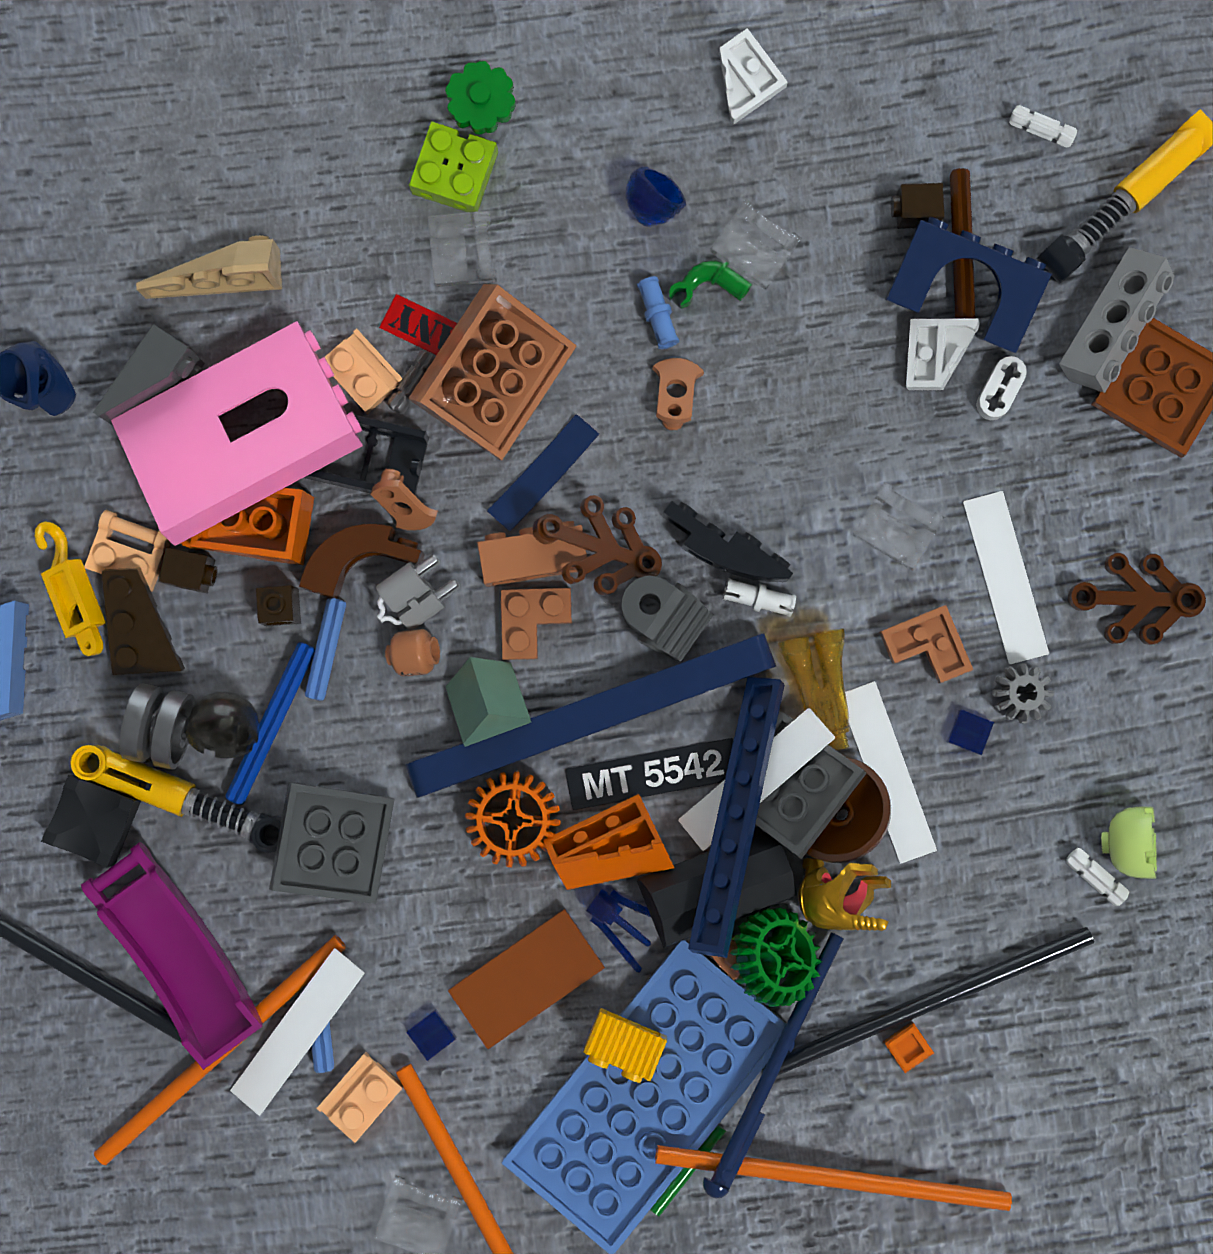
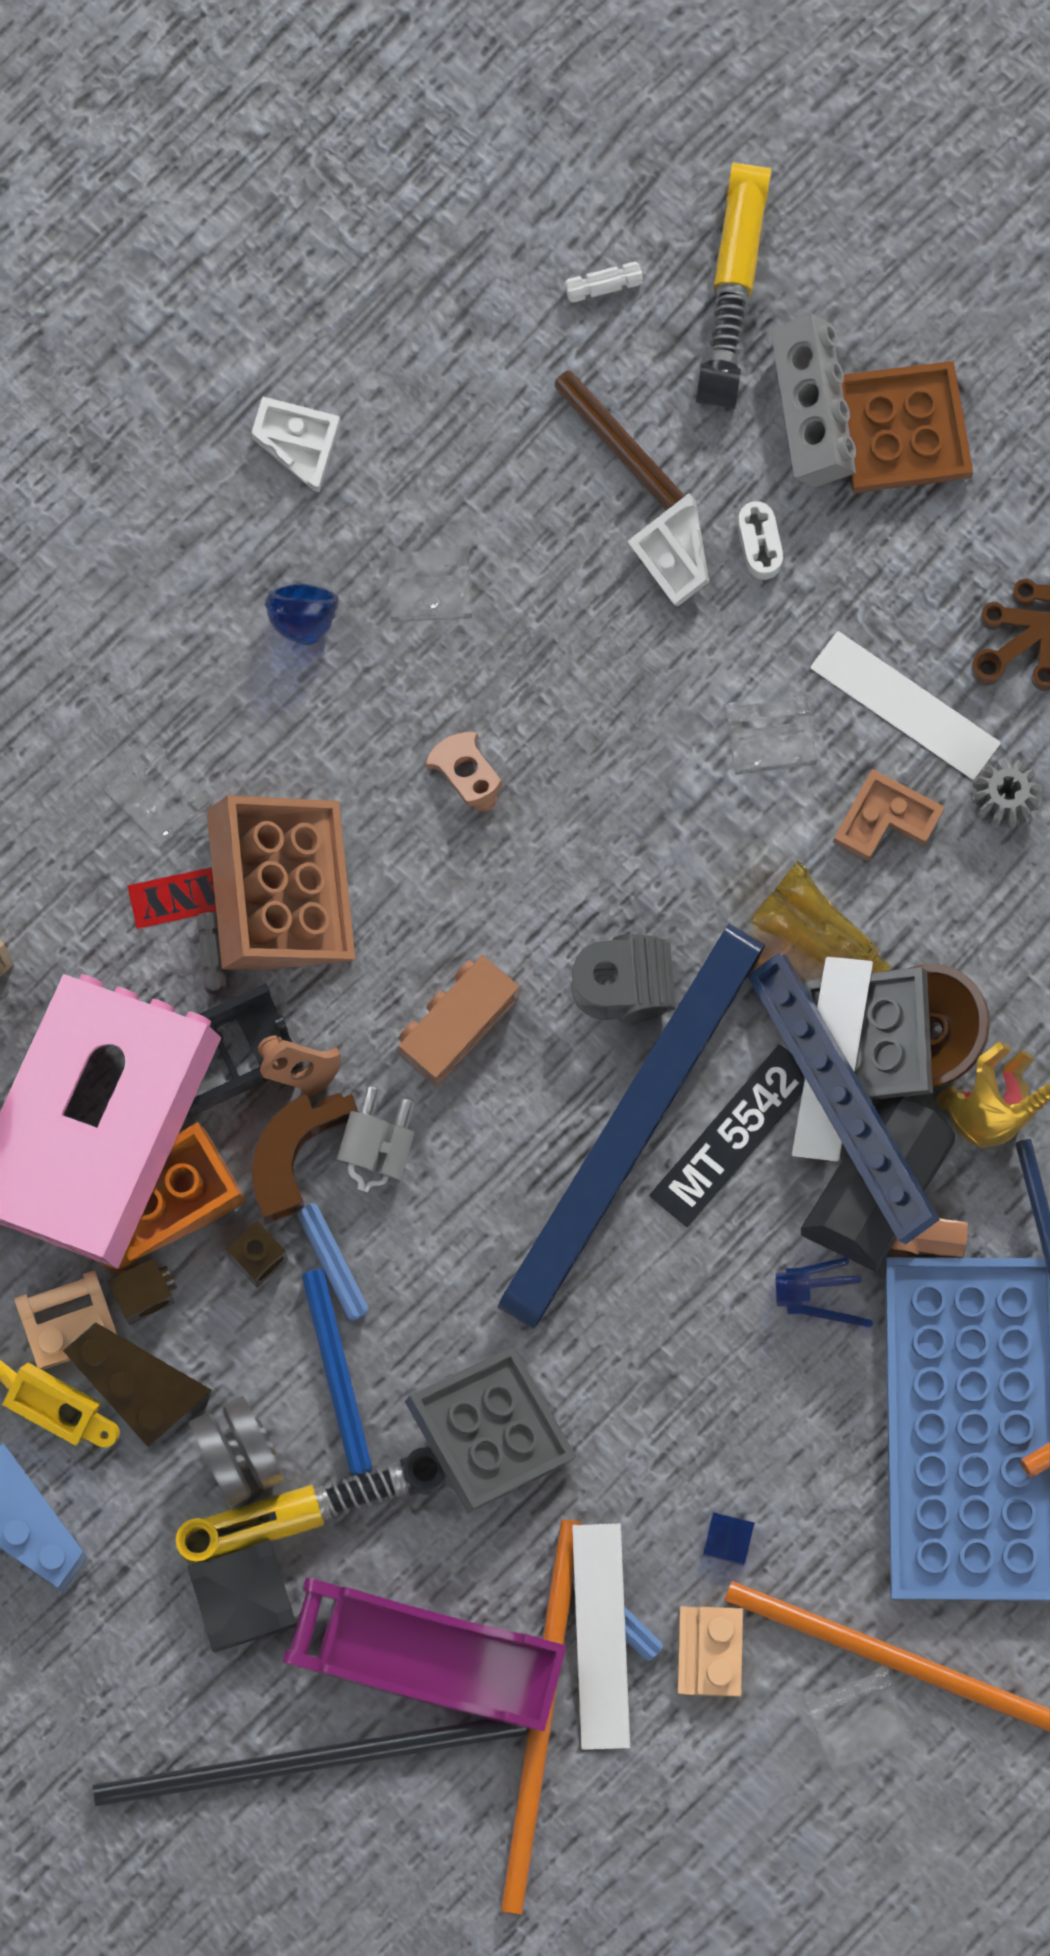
camera: 45 degrees left, 10 degrees down
clear smoke cylinder [186,691,260,758] -> none
light nougat plate [325,329,402,414] -> none
nougat head [385,629,440,676] -> none
lime piece [409,121,498,215] -> none
green plant [445,61,516,135] -> none
sand green slope [446,657,531,747] -> none
dark orange tile [448,908,605,1049] -> none
orange gear [465,771,561,867] -> none
dark blue sticker [487,414,599,531] -> none
nougat plate [501,588,572,660] -> none
reddish brown plant [532,495,662,595] -> none
orange wedge [543,794,675,890] -> none
yellow brick [583,1008,667,1083] -> none
medium blue pin [637,276,680,349] -> none
black slope [662,501,793,582] -> none
green piece [669,260,752,309] -> none
white pin [723,578,796,617] -> none
green gear [729,908,823,1007] -> none
white sticker [838,681,937,864] -> none
dark blue arch [885,217,1052,353] -> none
dark brown brick [891,183,945,229] -> none
clear blue tile [947,710,994,755] -> none

